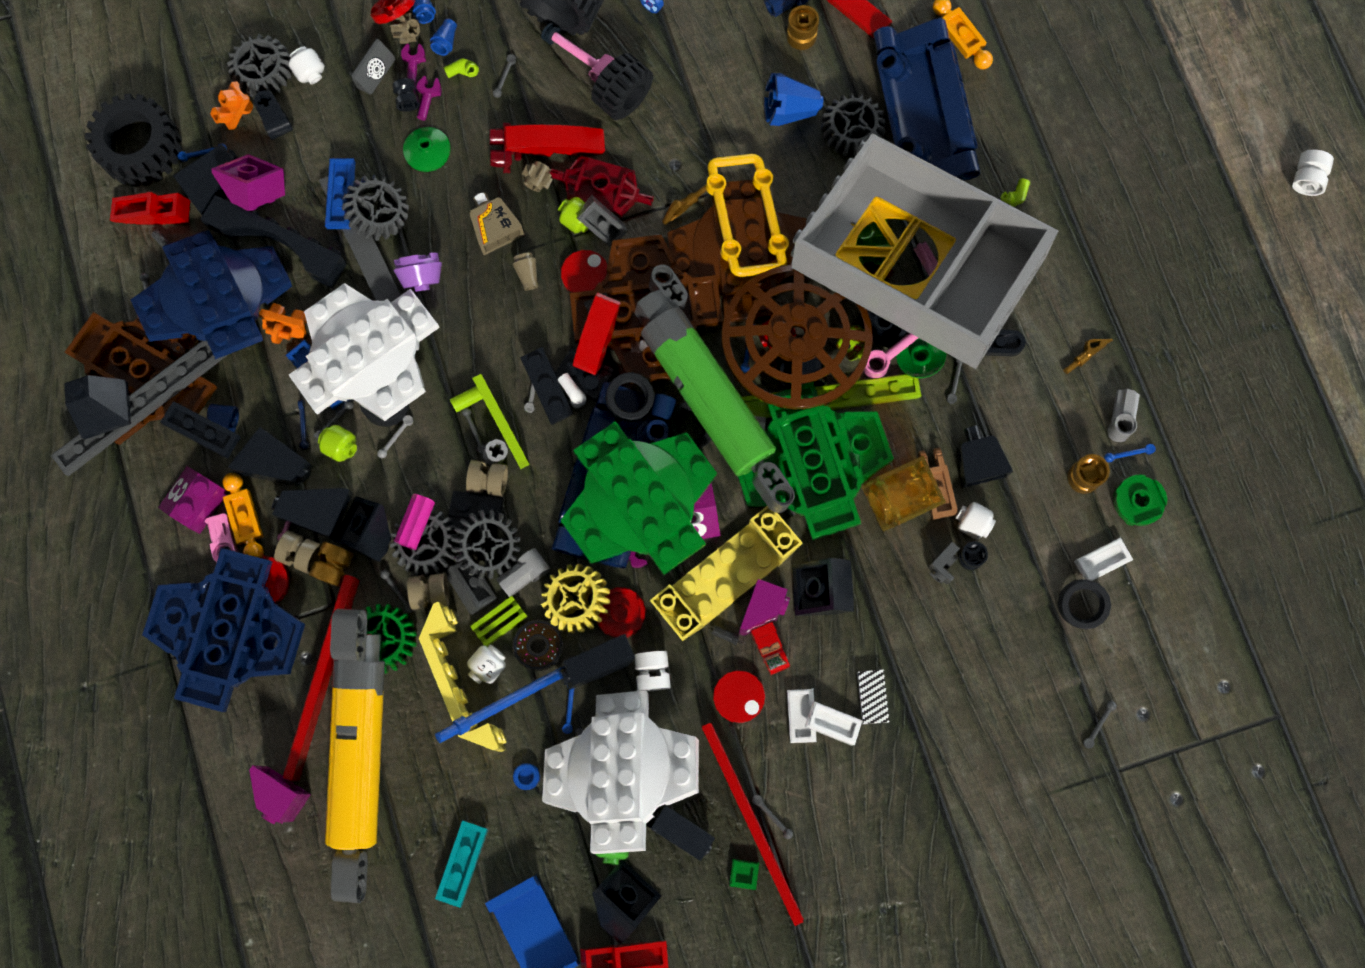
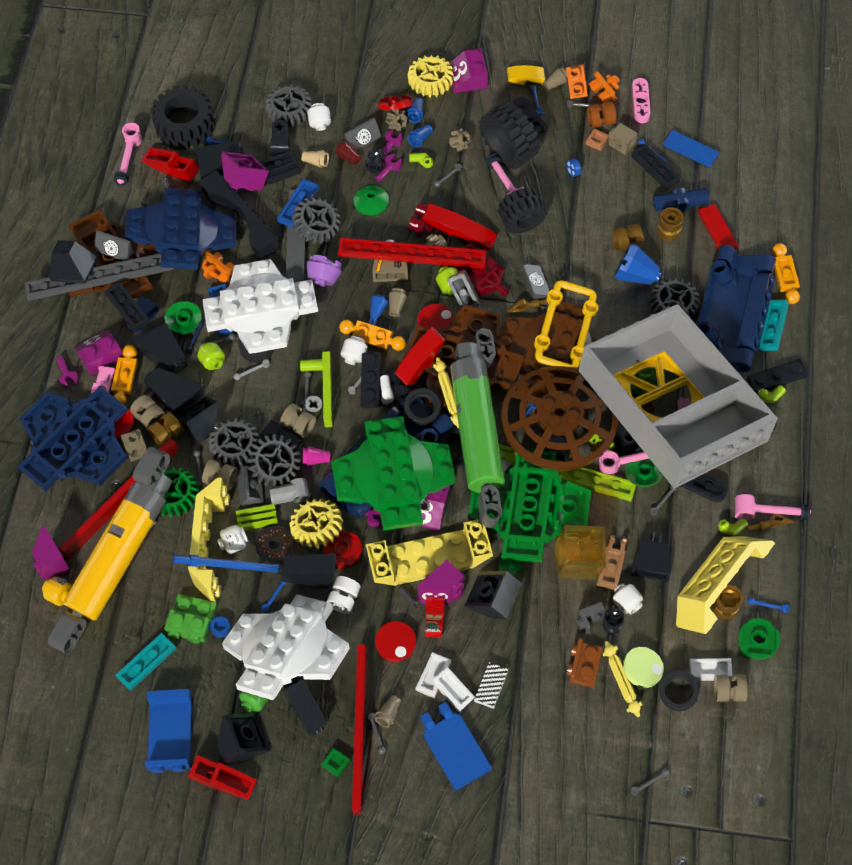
camera: 25 degrees right, 15 degrees down
orange hips [210,81,253,130] -> none
dark pink axle [394,494,435,550] -> none
light grey piece [1107,389,1140,442] -> none
none -> yellow head [42,576,72,606]
none -> magenta bar [56,356,79,389]
none -> dark grey slope [95,231,133,261]
none -> bright pink piece [114,123,143,185]
none -> dark tan brick [121,429,147,462]
none -> bright green plate [164,594,218,643]
none -> green dish [165,301,202,334]
none -> black plate [260,150,301,185]
none -> tan cone [302,150,329,168]
none -> dark pink cone [302,446,330,466]
none -> clear red cone [335,141,362,165]
none -> red tile [338,237,486,269]
none -> light orange plate [339,320,406,351]
none -> white head [341,336,368,365]
none -> blue cone [368,294,389,326]
none -> dark tan cone [375,695,401,728]
none -> blue tile [420,702,492,791]
none -> light yellow wheel [433,357,459,428]
none -> dark tan gear [449,128,471,151]
none -> green plant [498,557,522,577]
none -> slope [523,264,549,300]
none -> dark orange bracket [567,638,603,688]
none -> light yellow wheel [602,641,643,717]
none -> pearl gold wheel [612,223,644,252]
none -> yellowish green tile [623,647,664,688]
none -> light yellow slope [676,536,775,634]
none -> dark tan wheel [714,674,747,702]
none -> lime arm [718,518,748,535]
none -> bright pink piece [735,494,811,521]
none -> black plate [747,358,808,394]
none -> teal plate [759,300,789,351]

